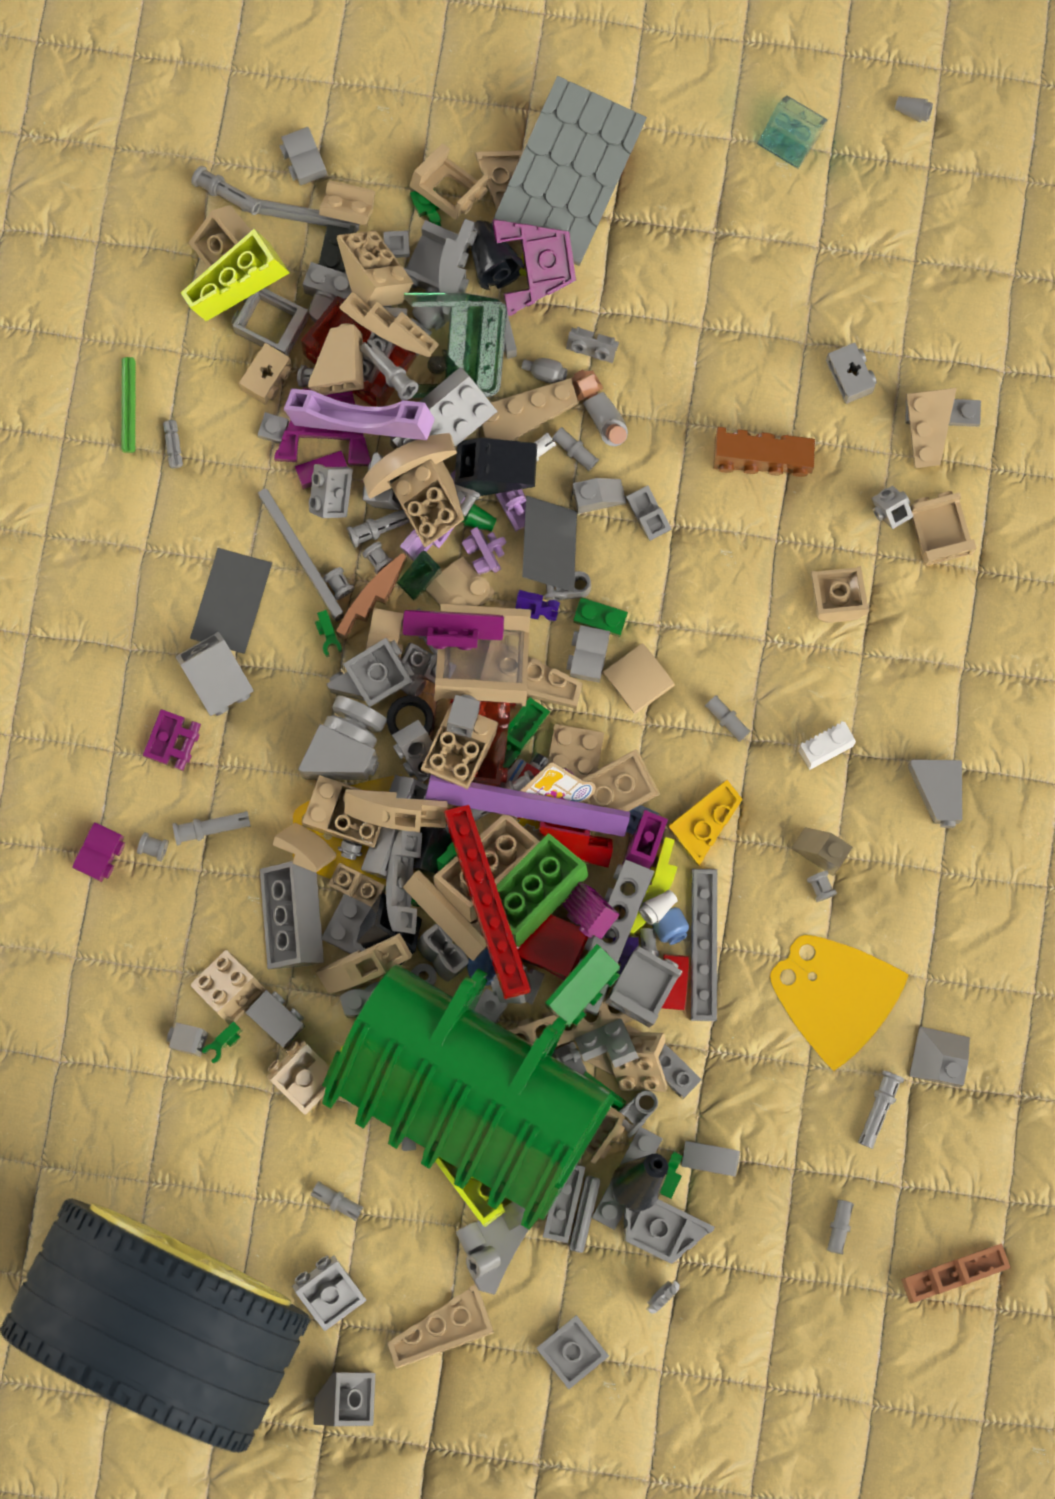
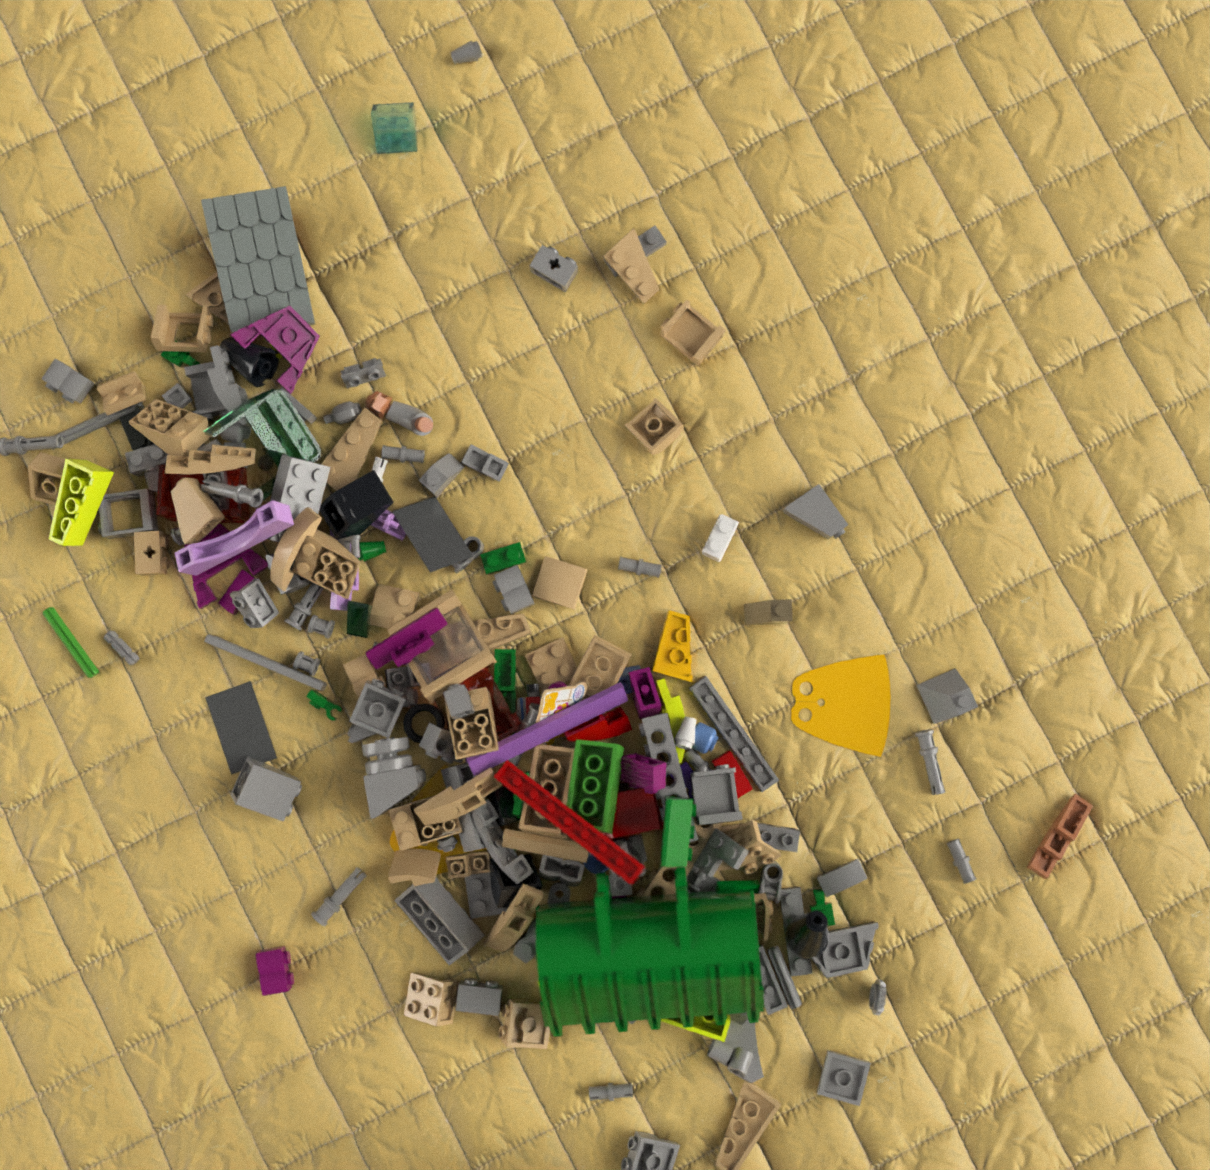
camera: 30 degrees left, 5 degrees up
light grey bush [137,832,169,862] -> none
magenta plate [143,709,201,771] -> none
light grey slope [167,1023,208,1058] -> none
green plate [202,1021,243,1064] -> none
light grey plate [258,412,289,444] -> none
nougat slope [336,553,407,640] -> none
lavender hips [462,527,506,575] -> none
dark purple plate [515,590,560,621] -> none
dark orange wedge [713,427,815,477] -> none
light grey bush [807,870,837,902] -> none
light grey brick [872,486,914,529] -> none

